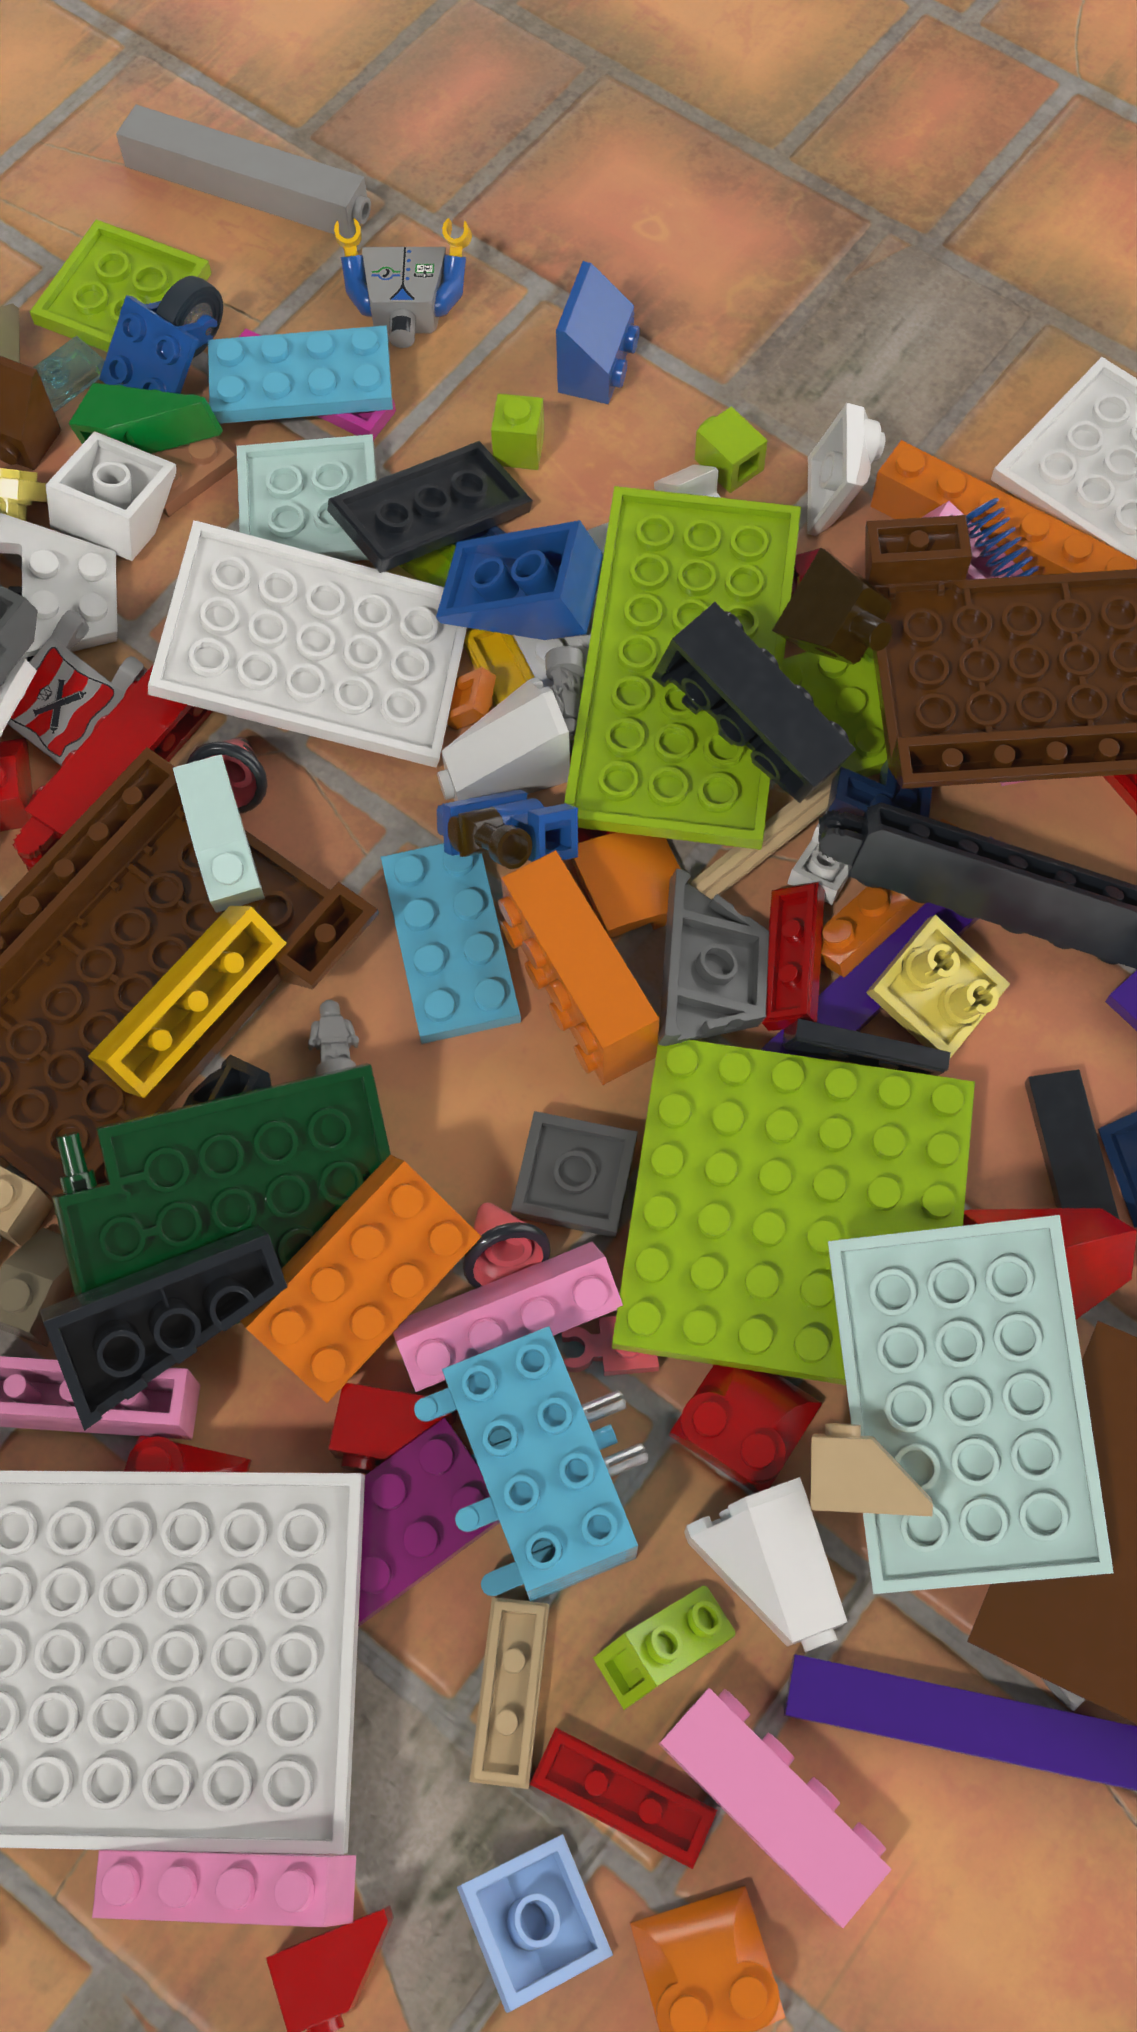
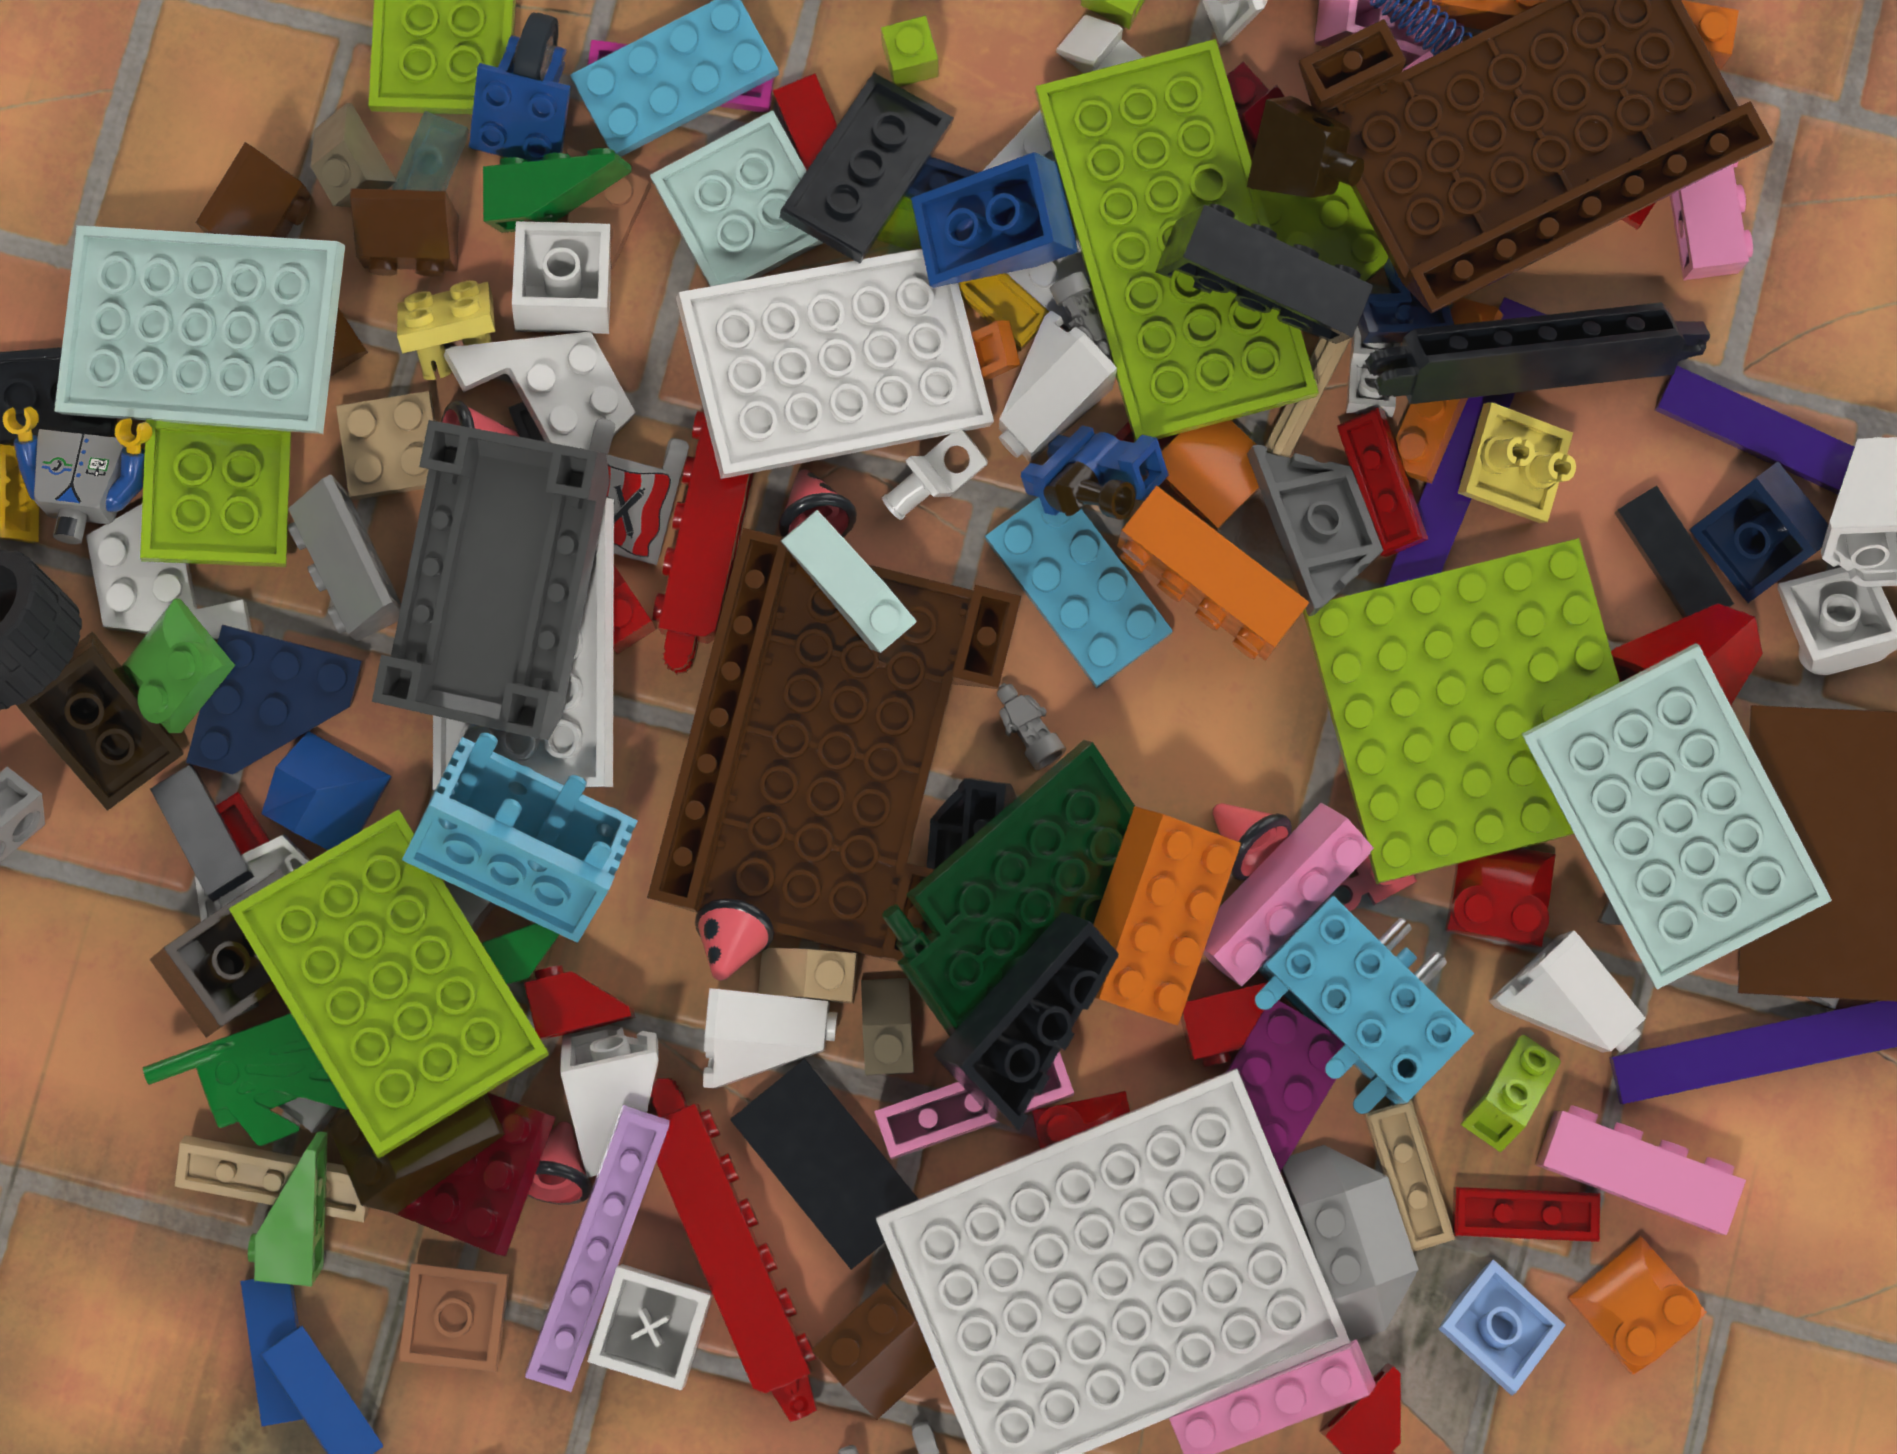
camera: 25 degrees left, 15 degrees up
yellow brick [88,906,287,1098] -> none
dark grey plate [511,1111,638,1238] -> none
black tile [782,1019,951,1076] -> none
tan slope [811,1423,933,1517] -> none
none -> red tile [772,73,837,171]
none -> white bracket [882,430,988,520]
none -> light grey wedge [1281,1145,1419,1342]

